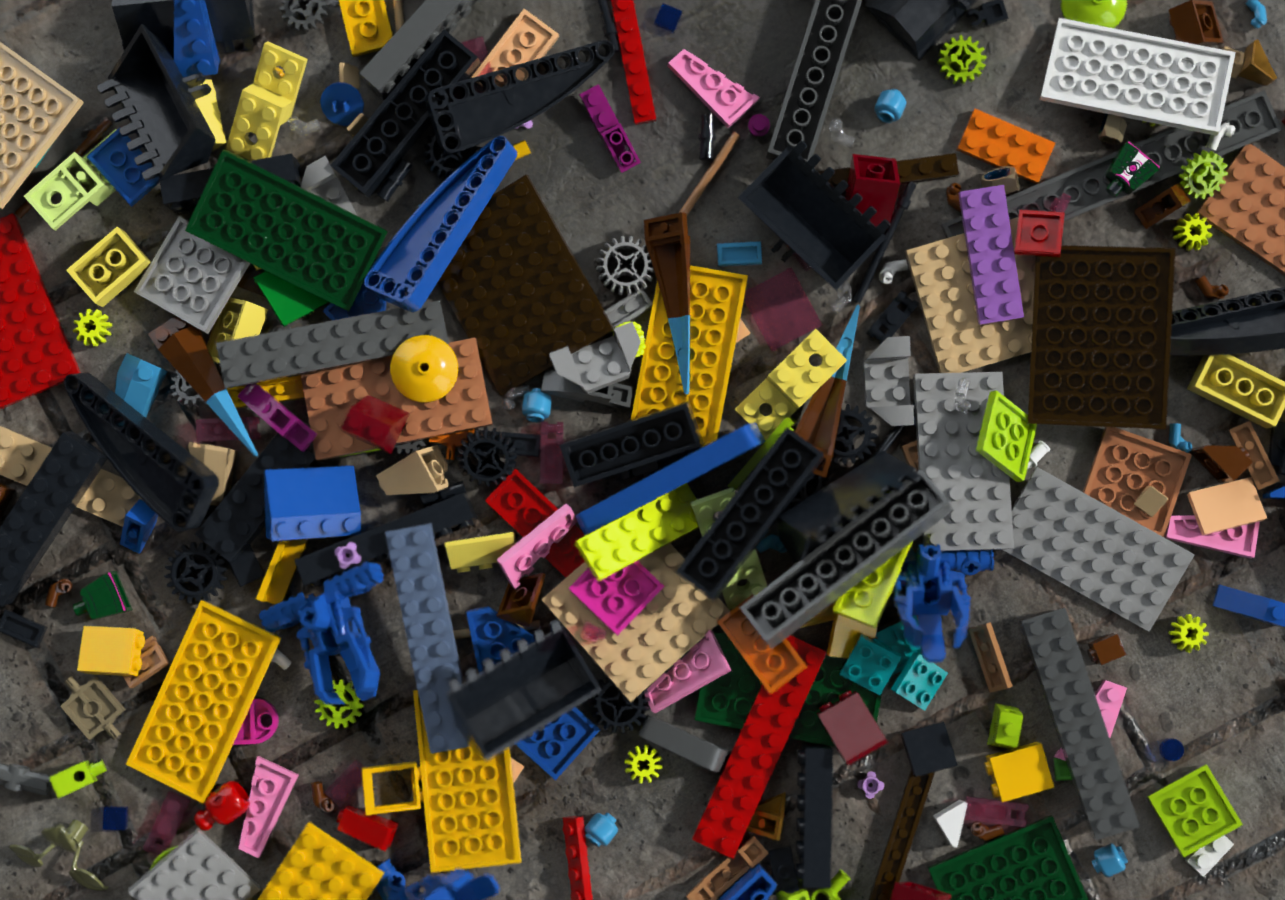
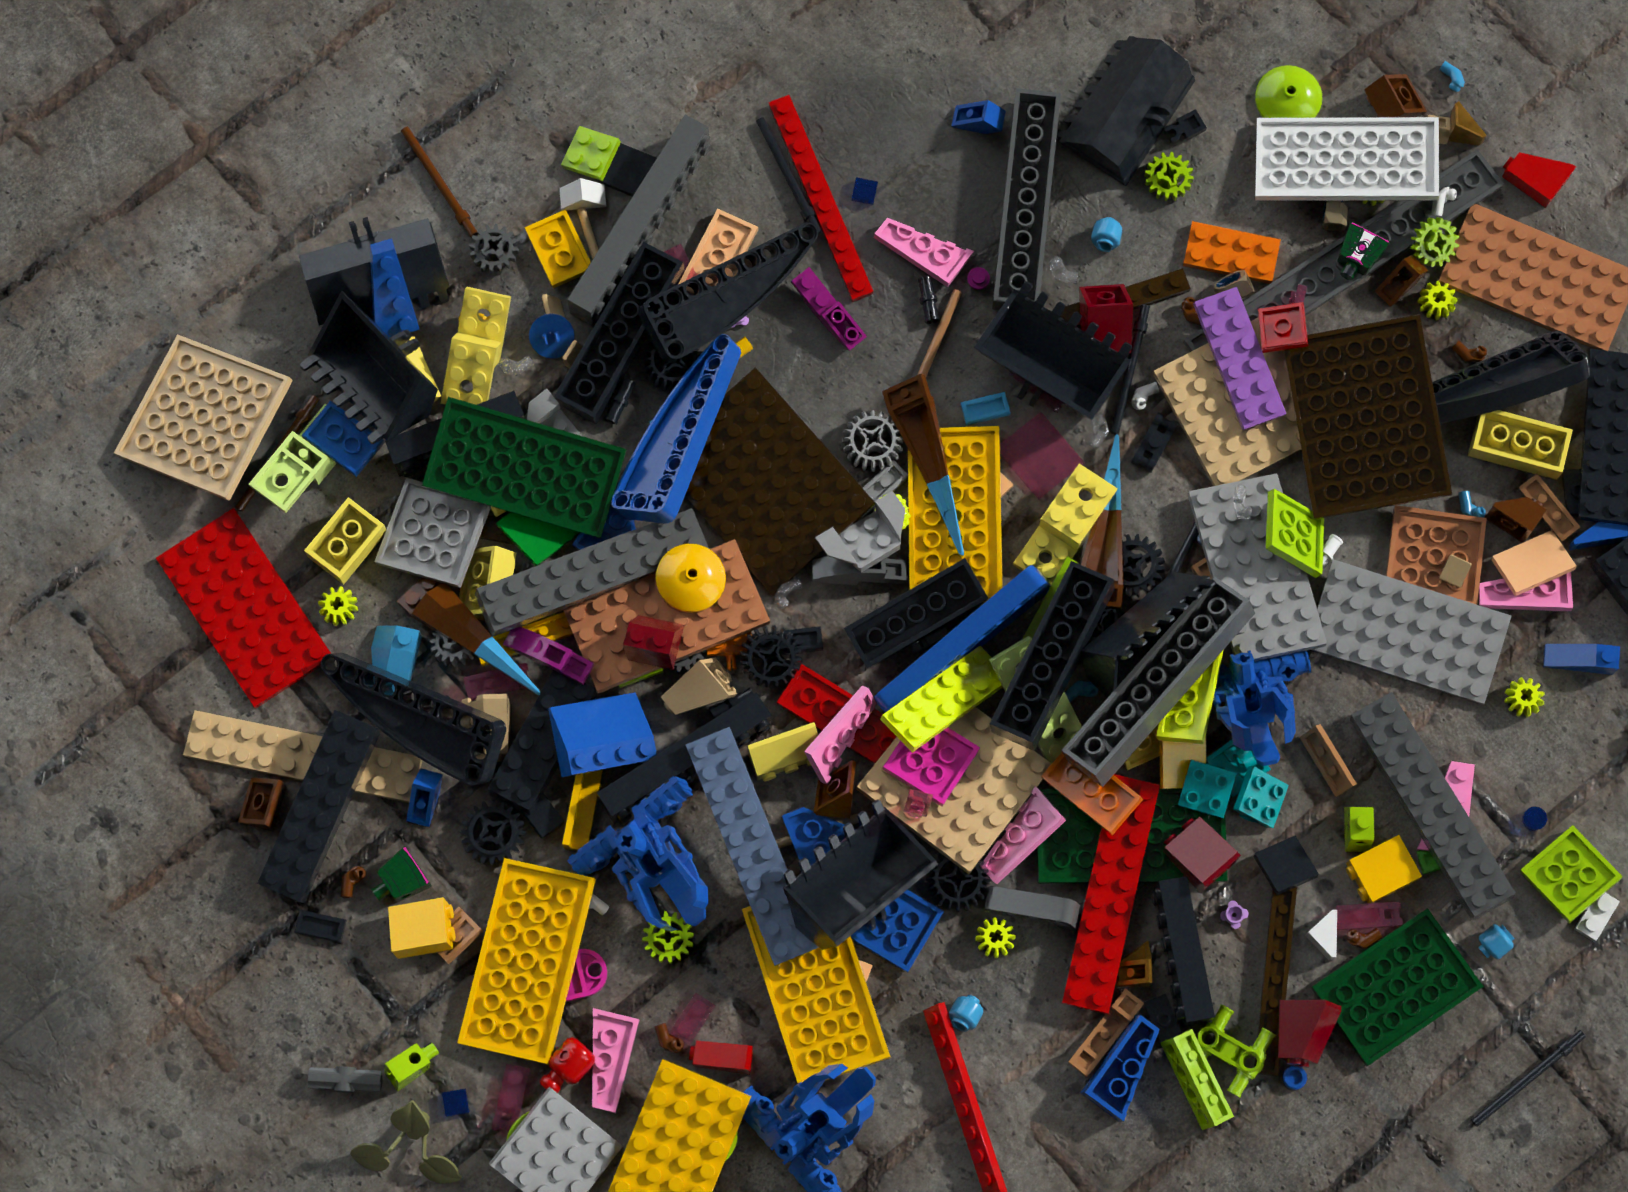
camera: 10 degrees left, 10 degrees down
dark tan plate [60,676,126,740] -> none
lavender plate [335,542,361,568] -> none
yellow window [361,761,424,815] -> none
dark azure head [522,388,552,423] -> none
clear pink plate [540,422,564,484] -> none
light grey piece [863,336,914,426] -> none
reddish brown brick [1087,633,1126,665] -> none

